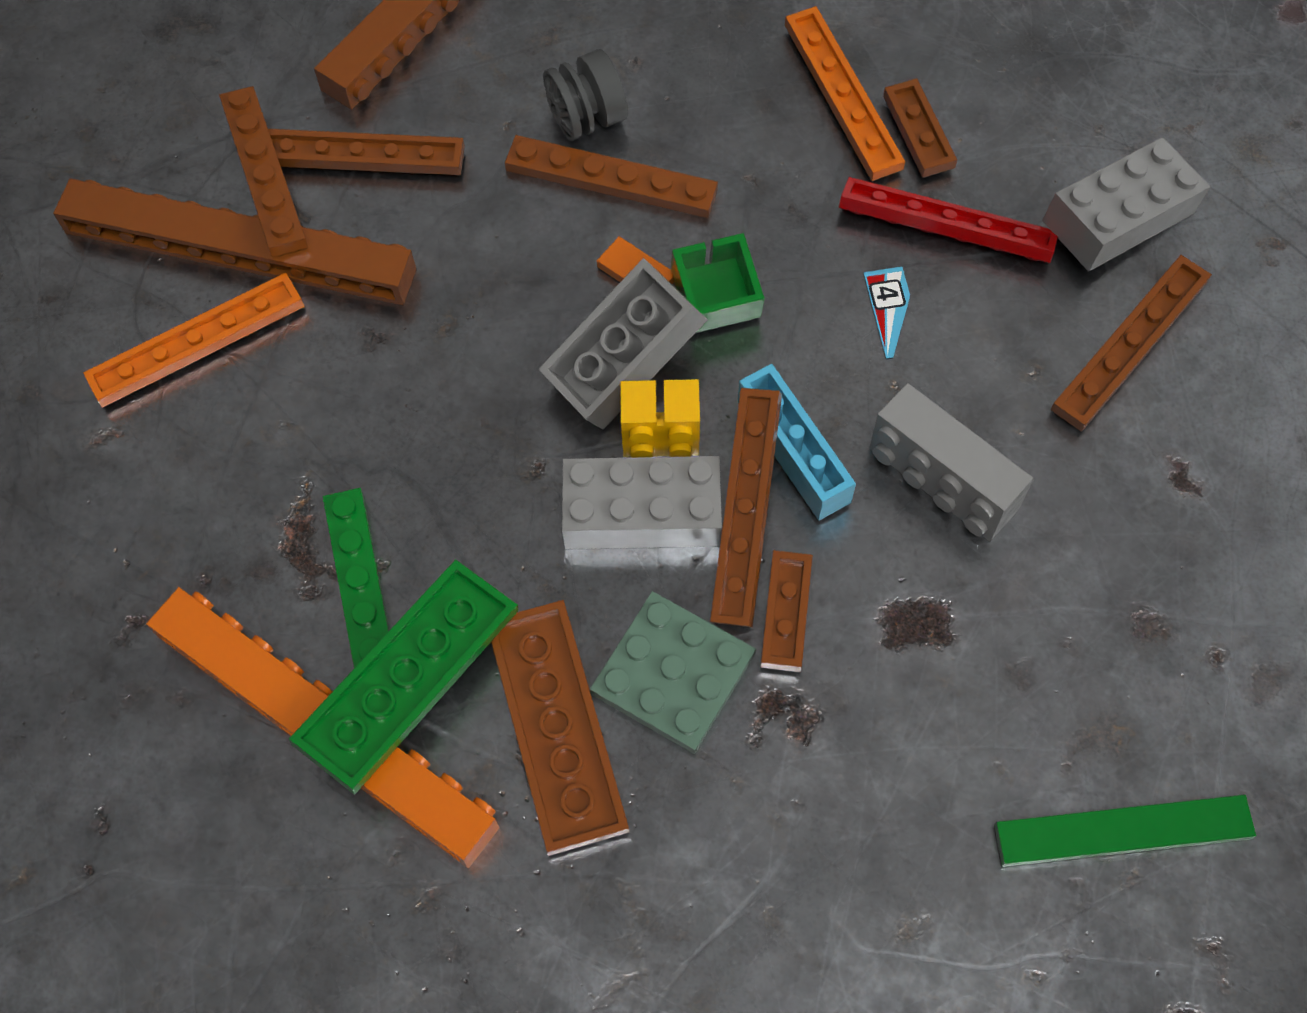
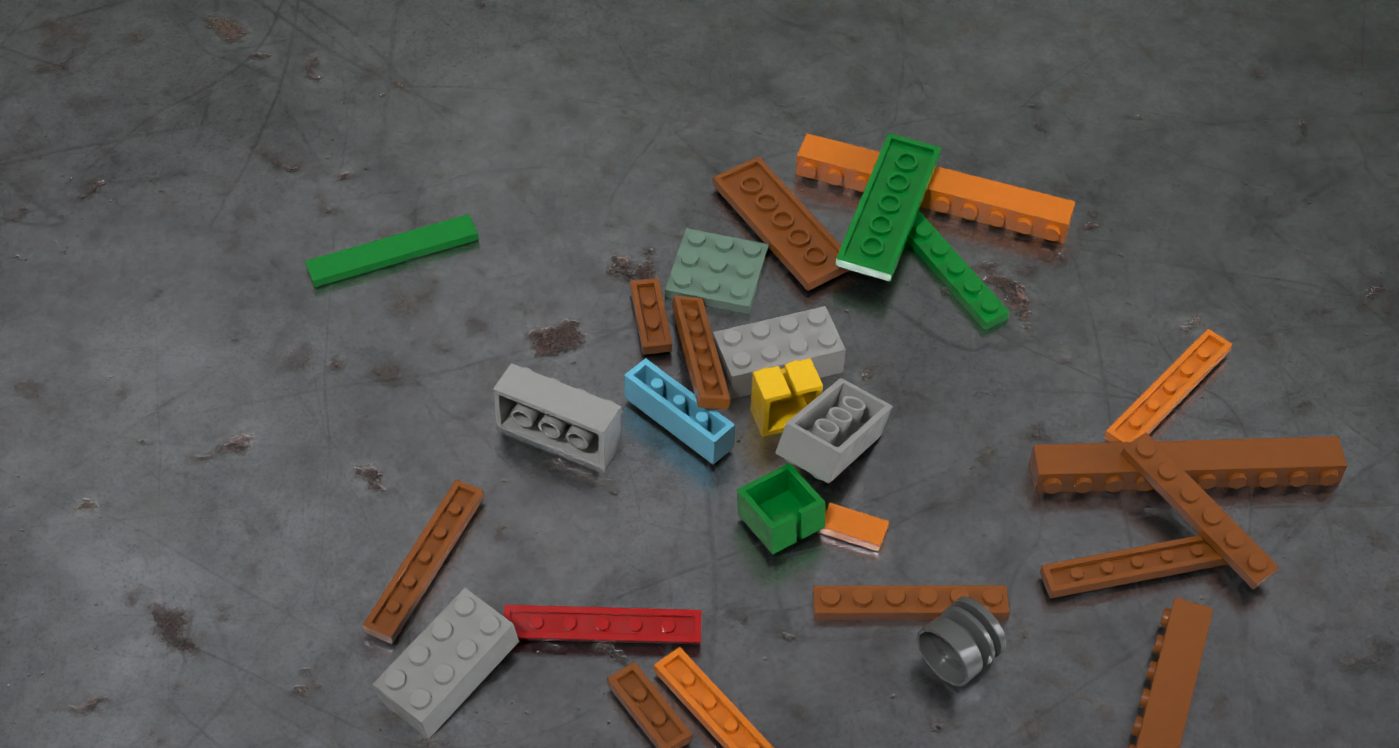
camera: 160 degrees right, 15 degrees down
sticker [863,266,910,359] -> none

